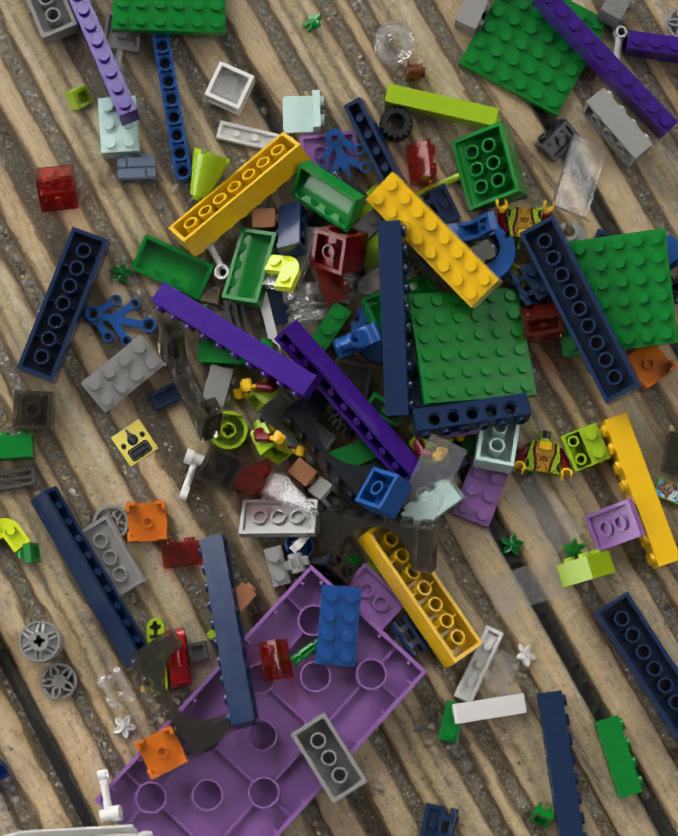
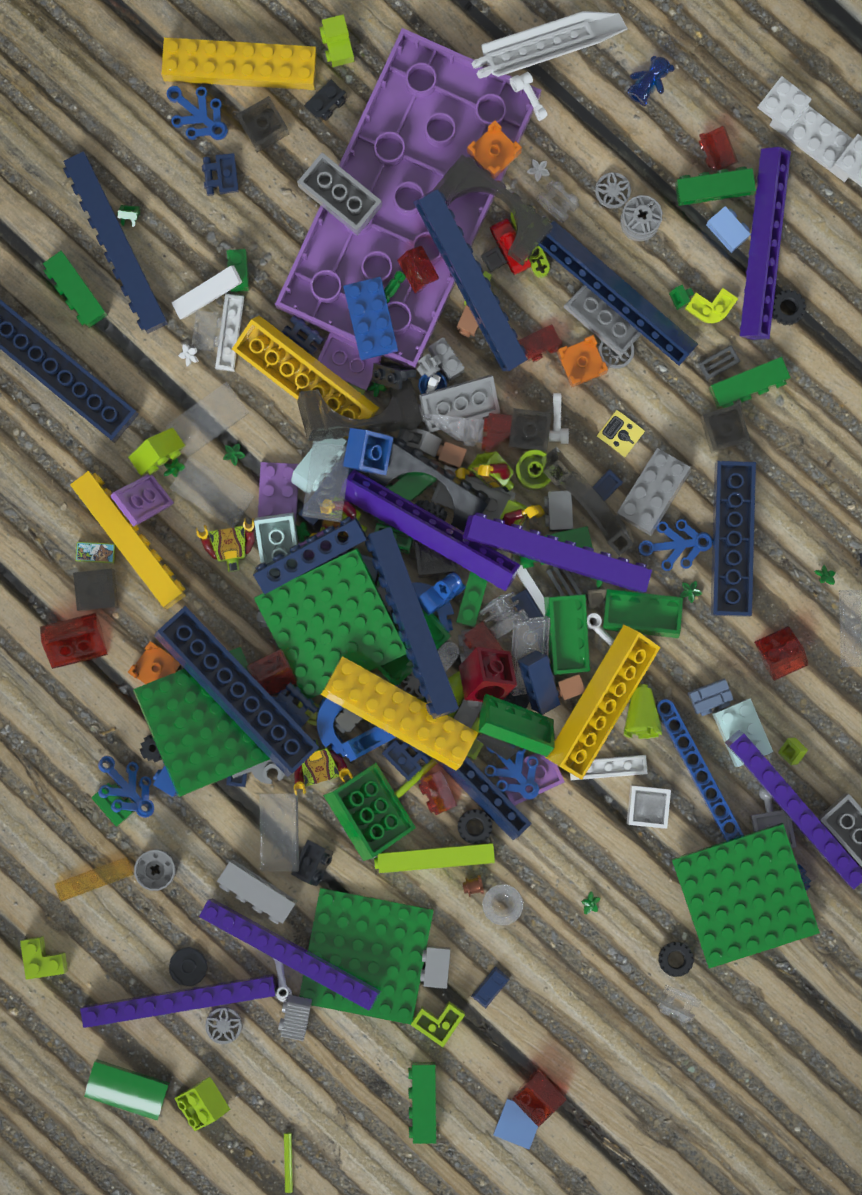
camera: 170 degrees right, 5 degrees up
neon yellow plate [264,255,301,292] -> none
light aqua bracket [283,90,324,134] -> none
lime slope [560,423,611,472] -> none

